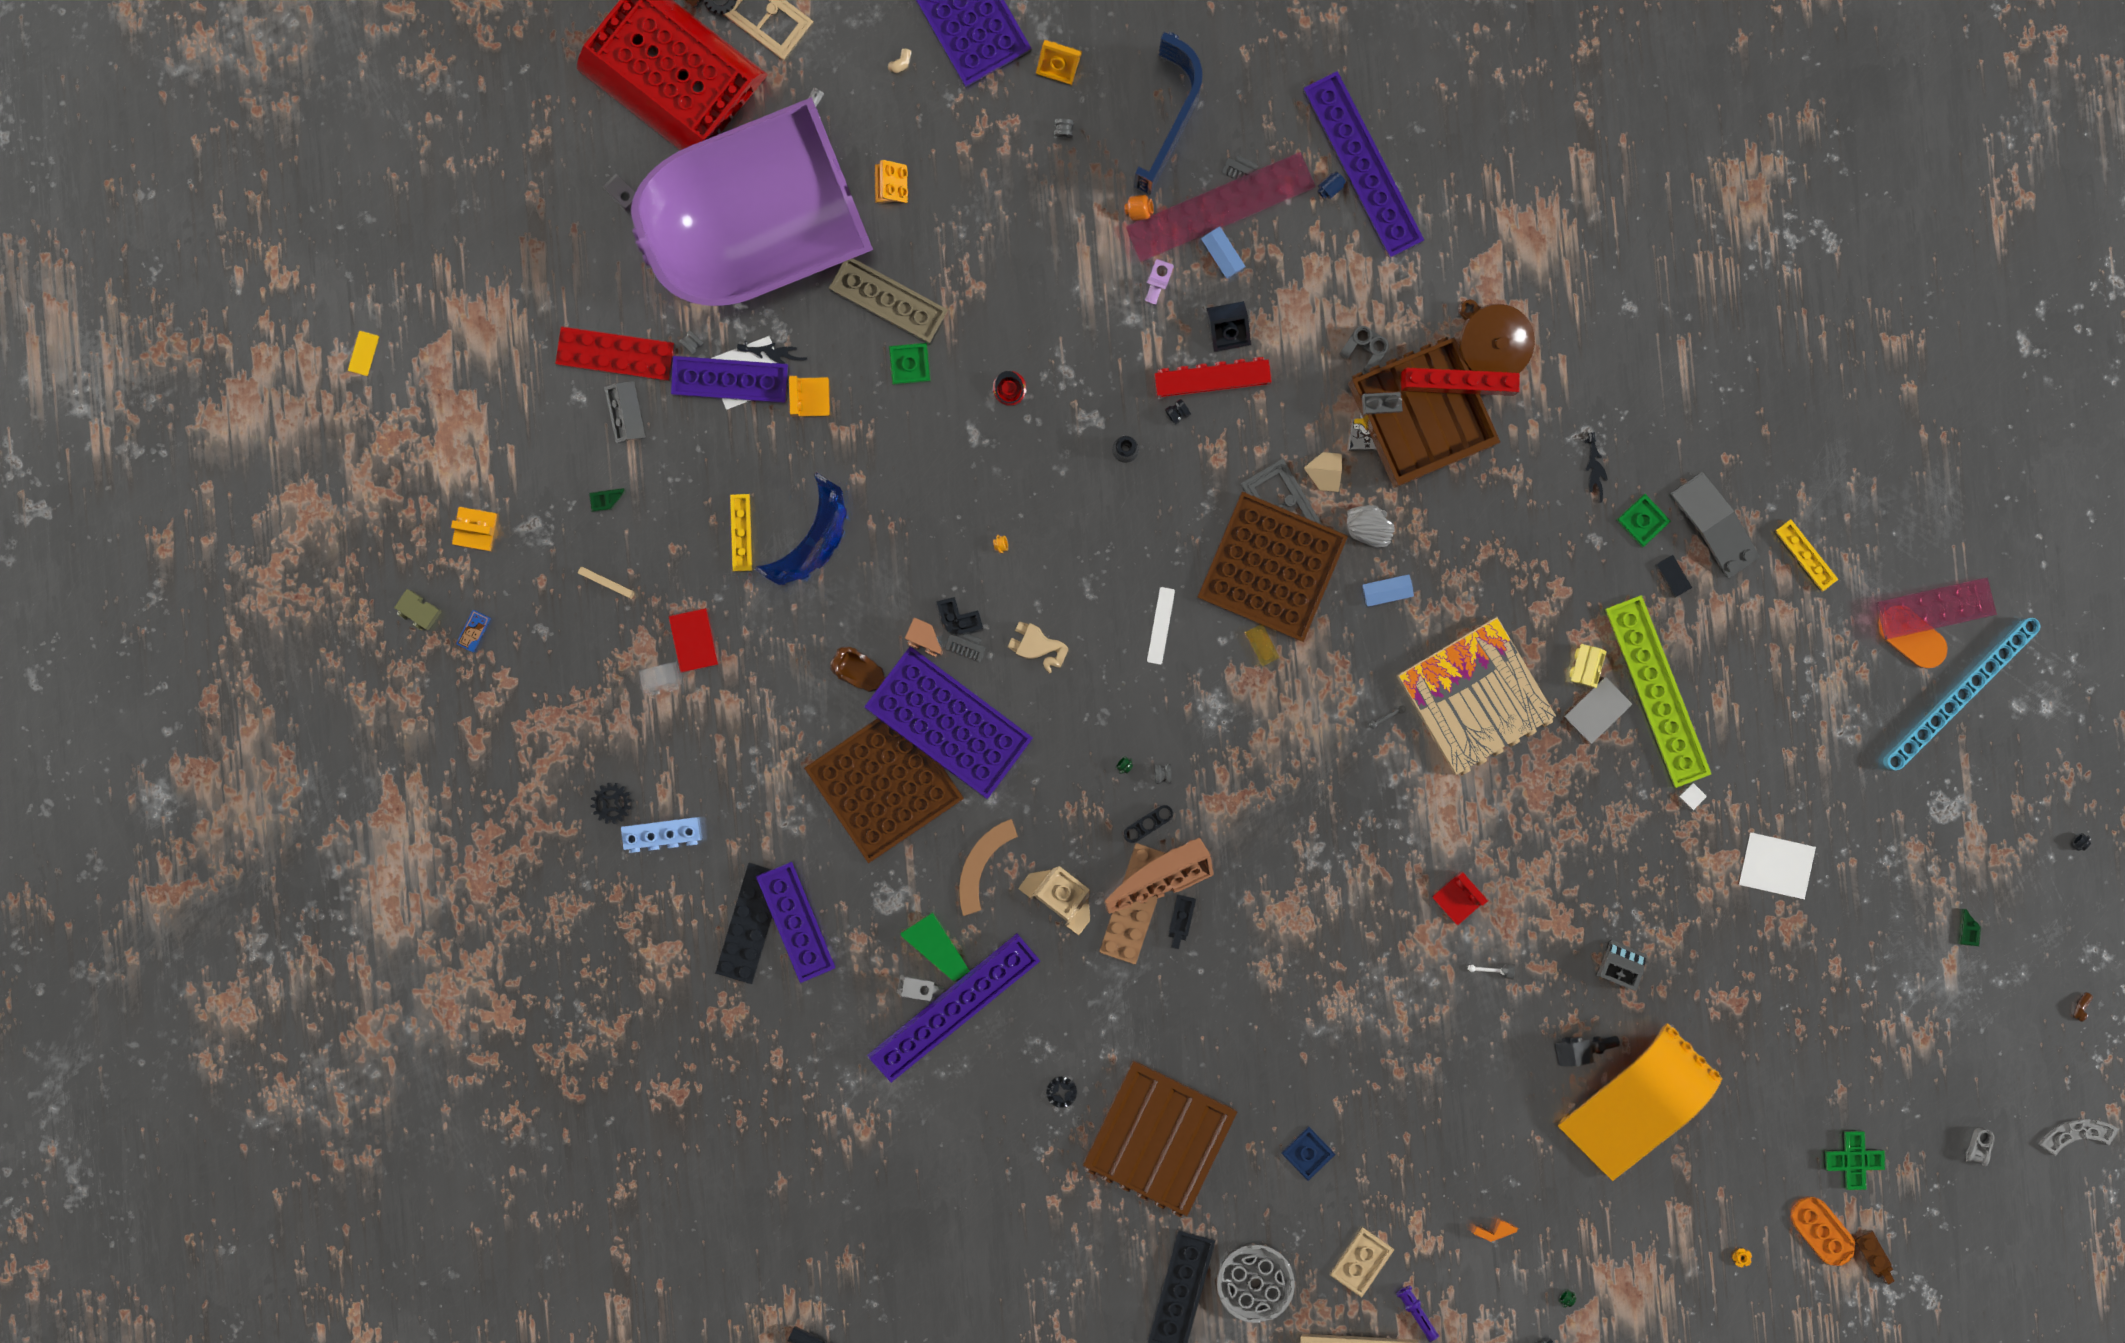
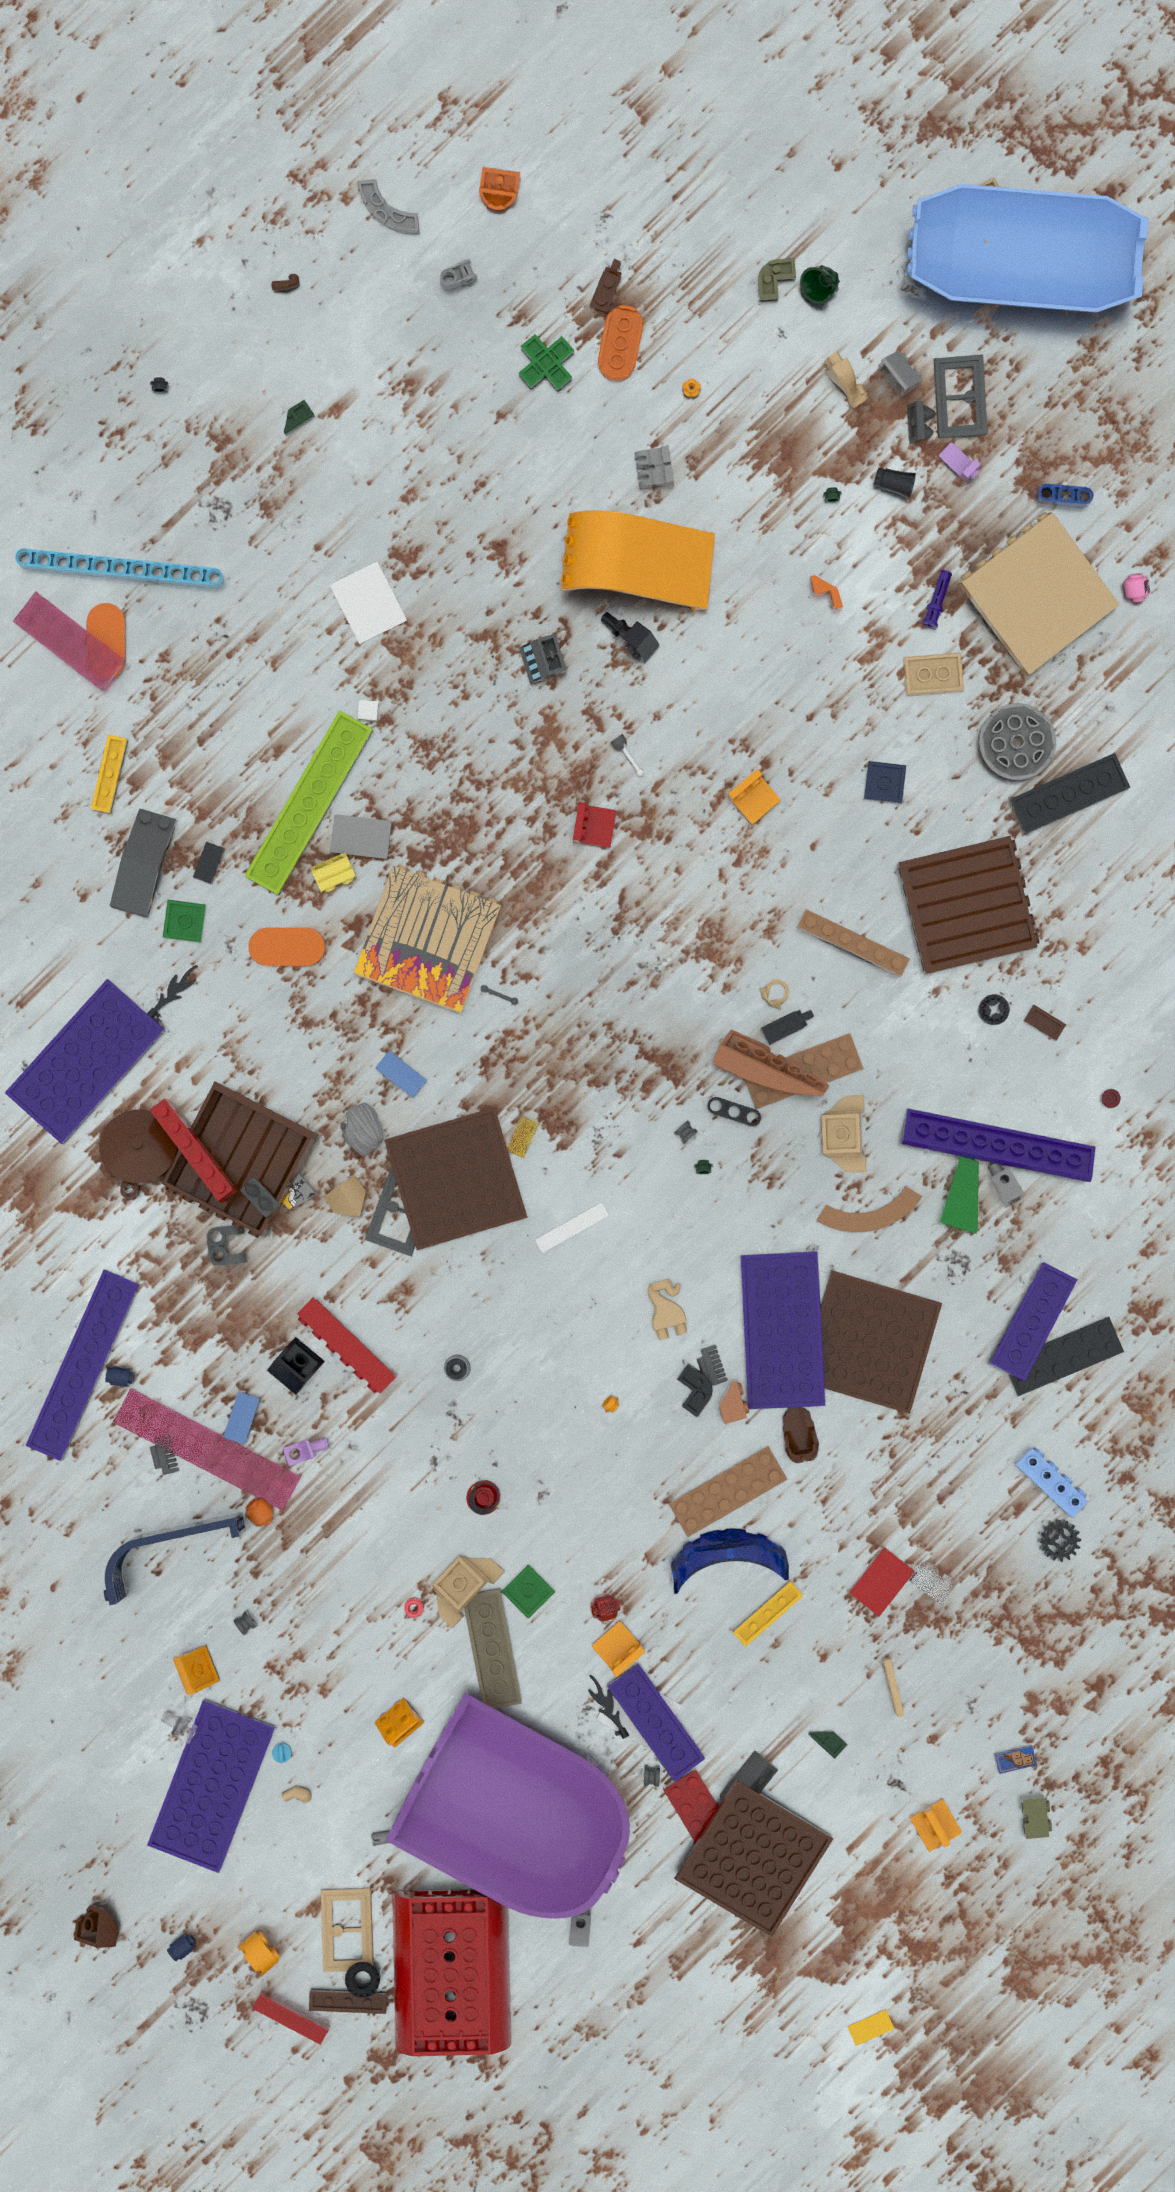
camera: 130 degrees left, 0 degrees up
black wheel [1165,399,1191,425] -> none
none -> dark purple plate [5,979,165,1144]
none -> clear bracket [161,1711,198,1744]
none -> orange tile [248,927,325,966]
none -> medium azure tile [272,1743,292,1763]
none -> coral plate [404,1598,423,1618]
none -> tan piece [433,1556,504,1628]
none -> orange slope [479,167,520,210]
none -> clear red head [590,1594,620,1622]
none -> light grey legs [634,445,674,488]
none -> medium nougat plate [668,1446,788,1537]
none -> reddish brown plate [674,1779,833,1937]
none -> light orange bracket [728,769,781,824]
none -> tan piece [759,979,789,1010]
none -> medium nougat arch [797,909,910,977]
none -> reddish brown tile [1023,1005,1066,1041]
none -> dark red tile [1101,1089,1121,1108]

